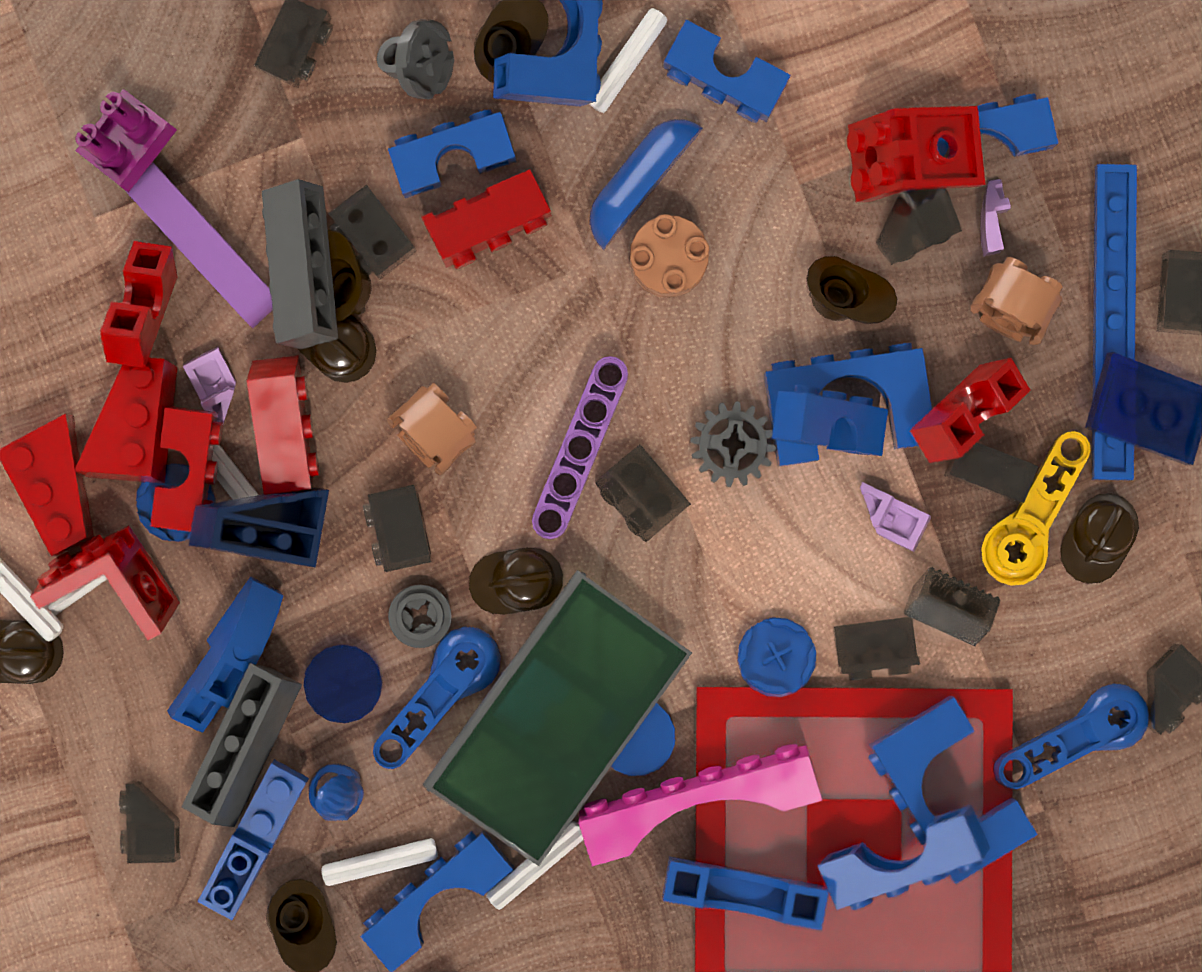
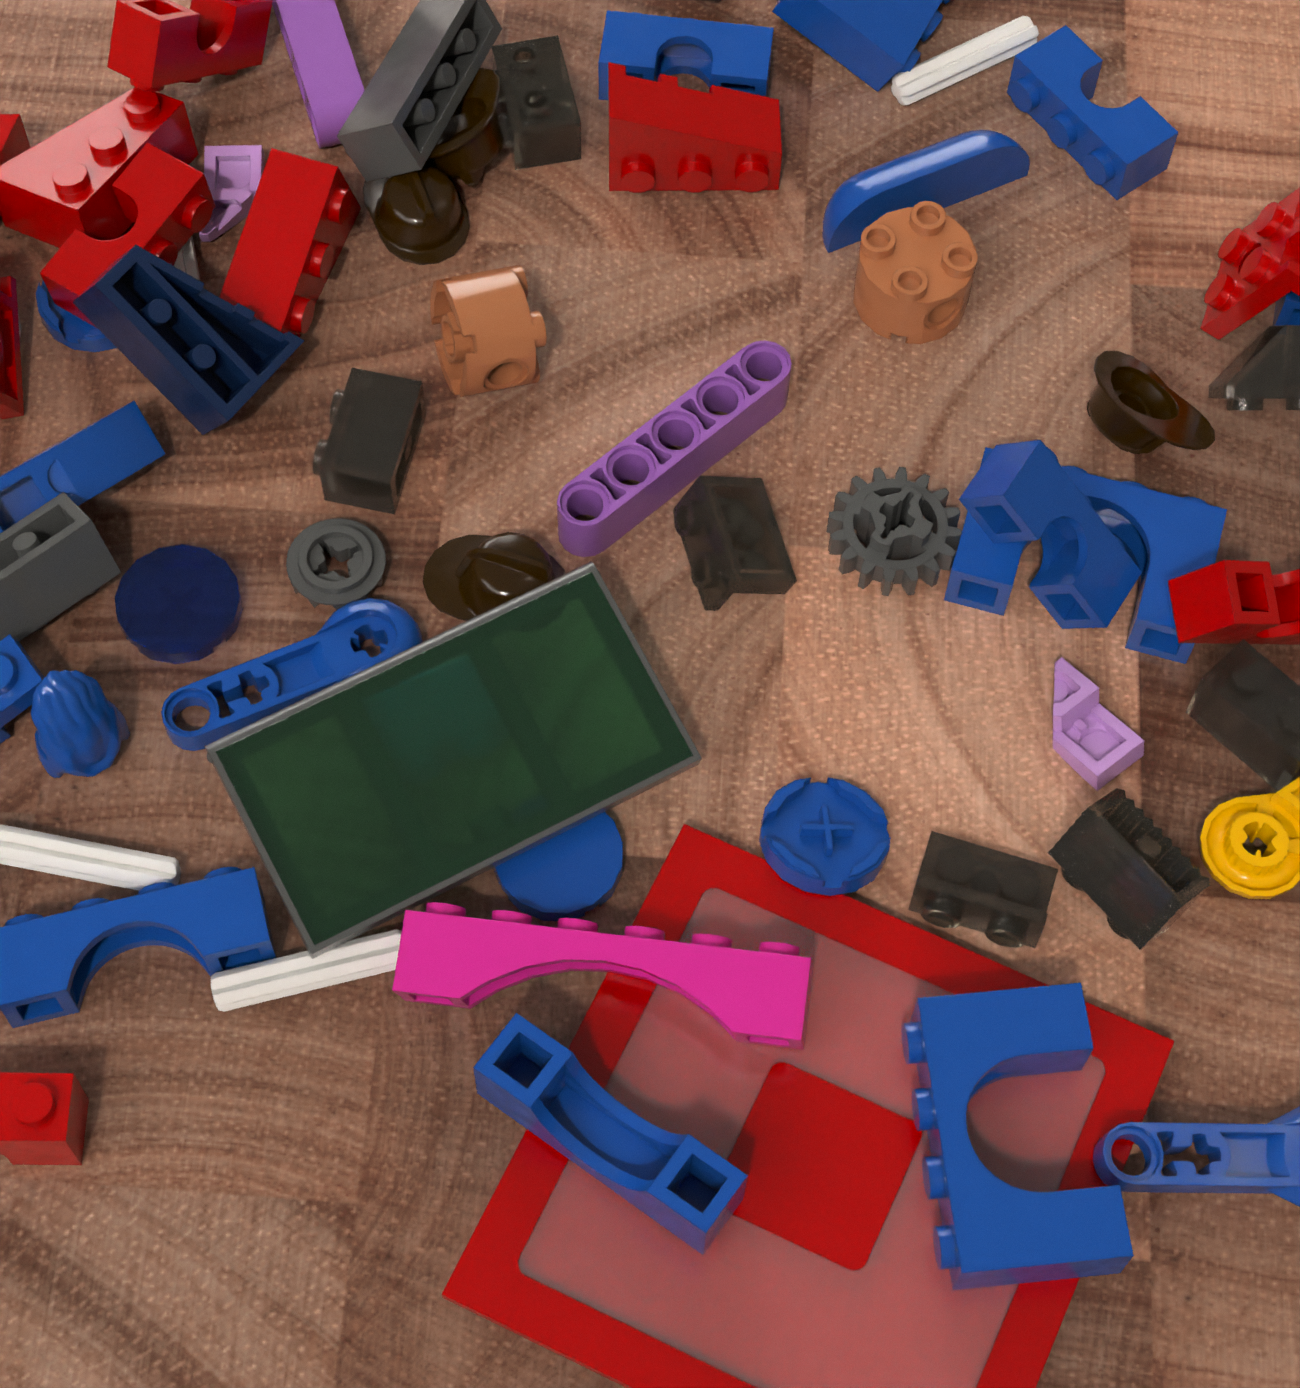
camera: 25 degrees right, 25 degrees down
arch [818,804,990,910] -> none

